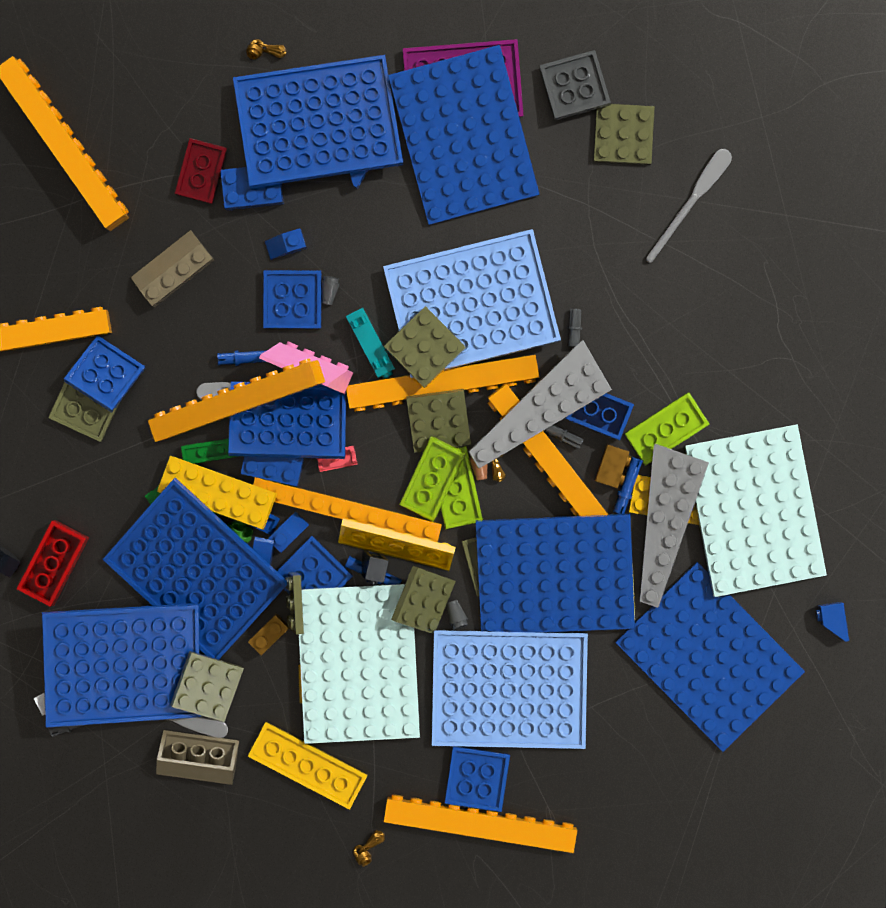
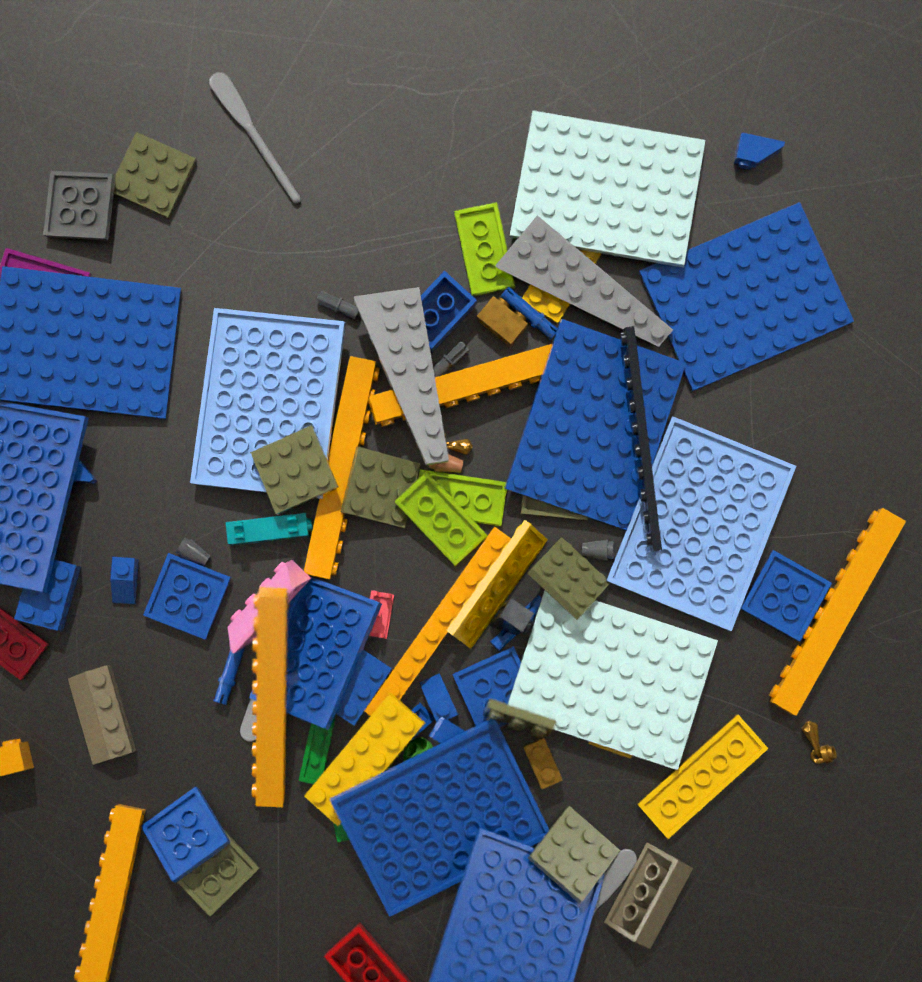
camera: 70 degrees left, 5 degrees down
none -> black plate [620,326,662,551]

